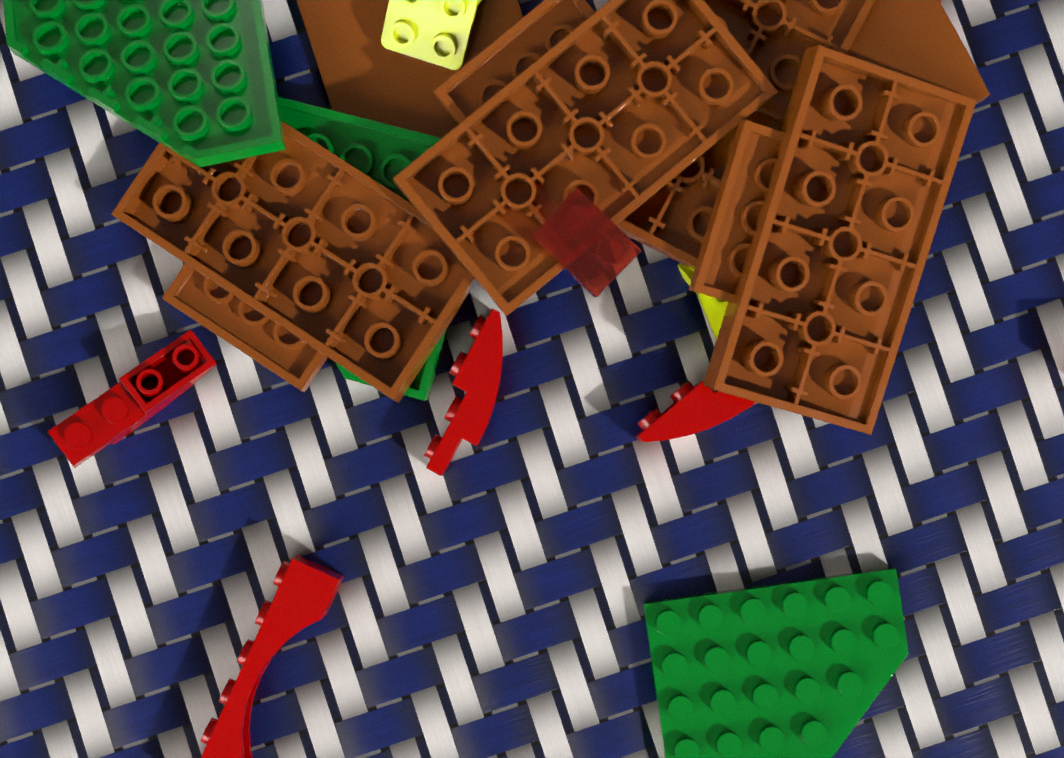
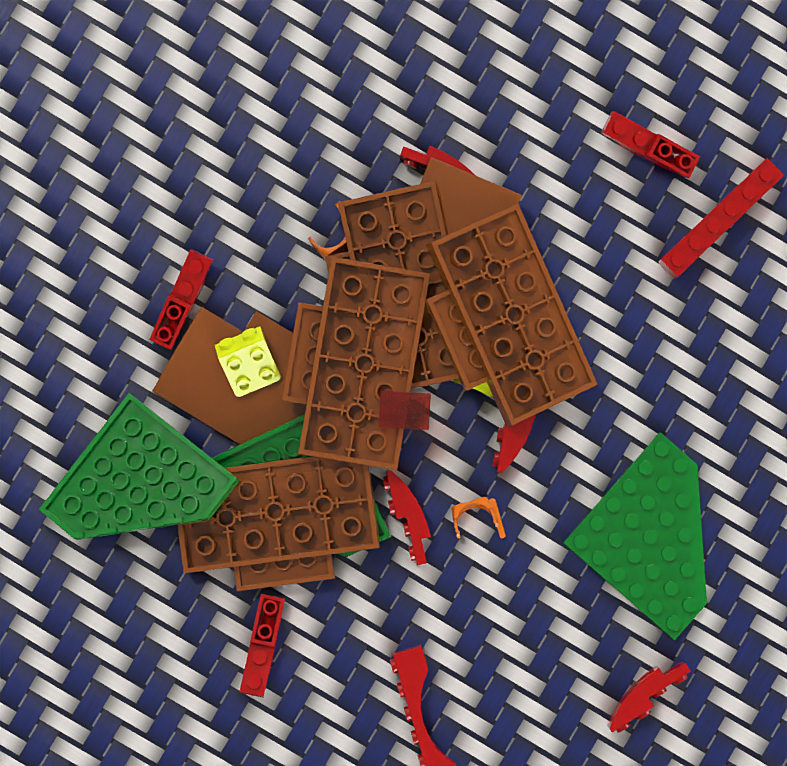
camera: 30 degrees left, 0 degrees up
none -> orange helmet [451,497,506,539]

